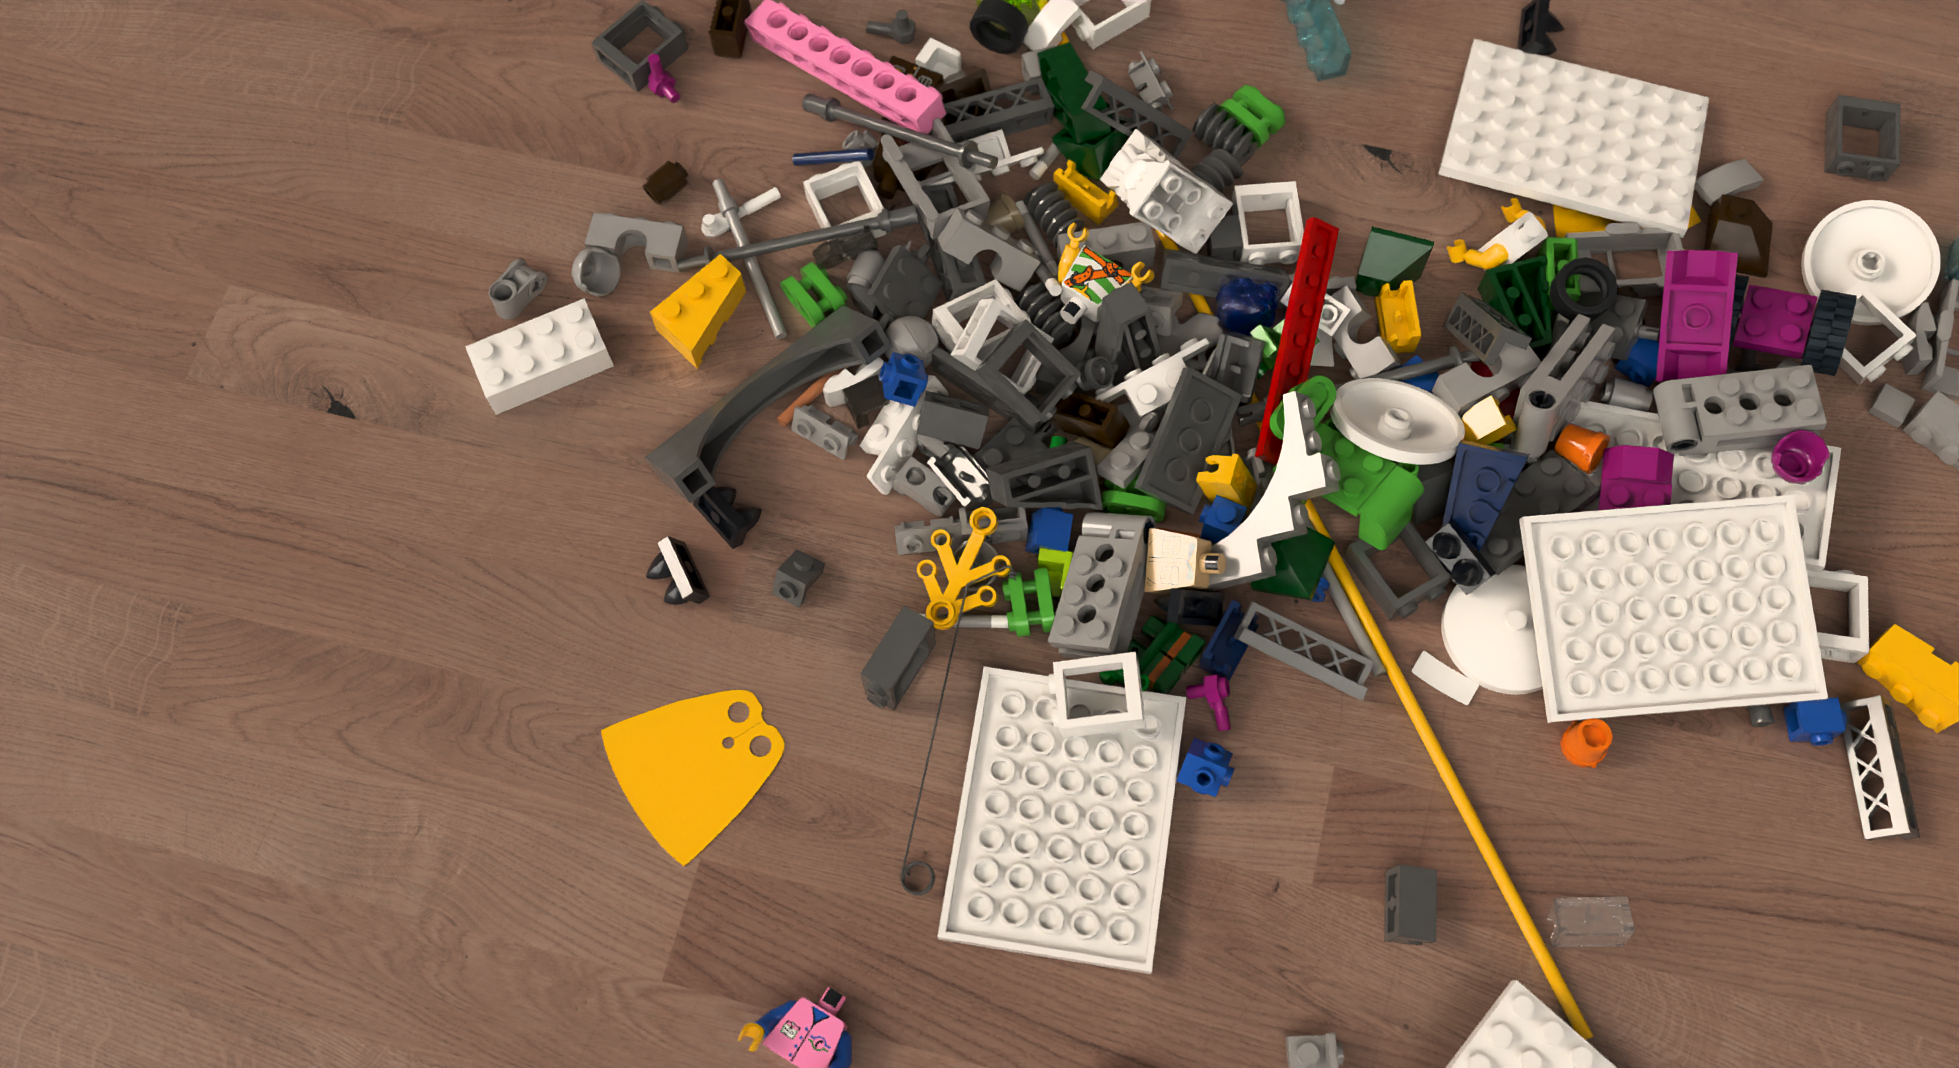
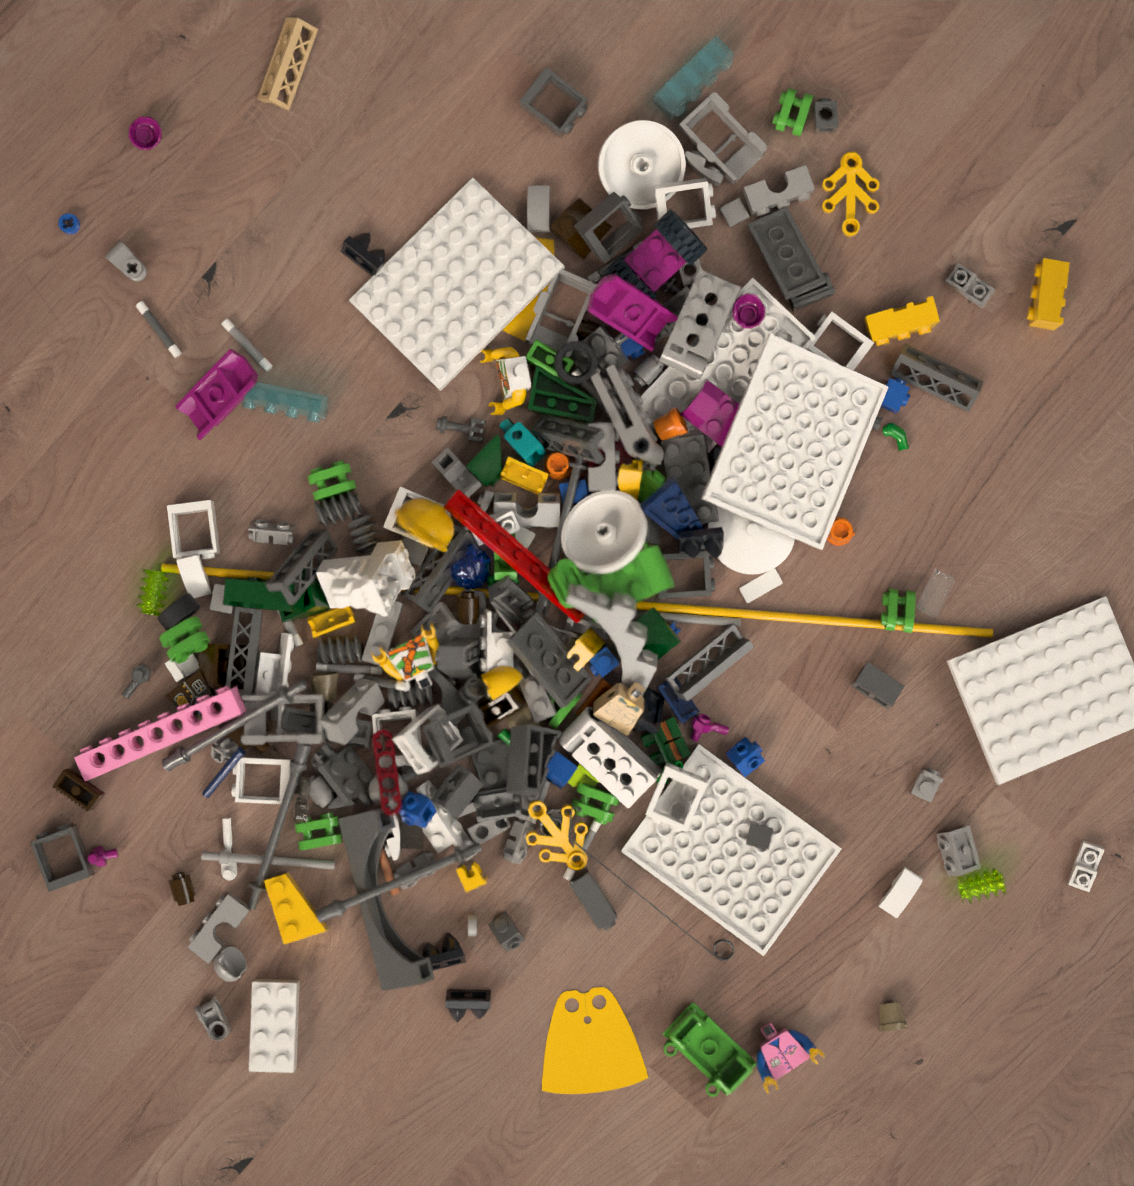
camera: 60 degrees left, 20 degrees up
none -> bright green brick [159,617,210,664]
none -> dark grey bar [315,843,483,923]
none -> dark red beam [373,729,402,816]
none -> yellow piece [395,498,454,552]
none -> light grey brick [432,447,482,498]
none -> dark grey hinge [436,416,486,443]
none -> yellow hinge [456,862,488,892]
none -> dark brown brick [457,591,479,624]
none -> light grey tile [468,914,477,936]
none -> yellow brick [481,666,523,700]
none -> teal torso [499,418,547,467]
none -> orange piece [544,452,572,480]
none -> dark grey window [574,192,644,264]
none -> bright green container [662,1002,757,1097]
none -> dark grey slope [746,823,773,850]
none -> dark grey plate [747,207,826,300]
none -> dark grey hinge [788,272,836,311]
none -> bright green brick [881,588,916,633]
none -> green arm [882,423,909,451]

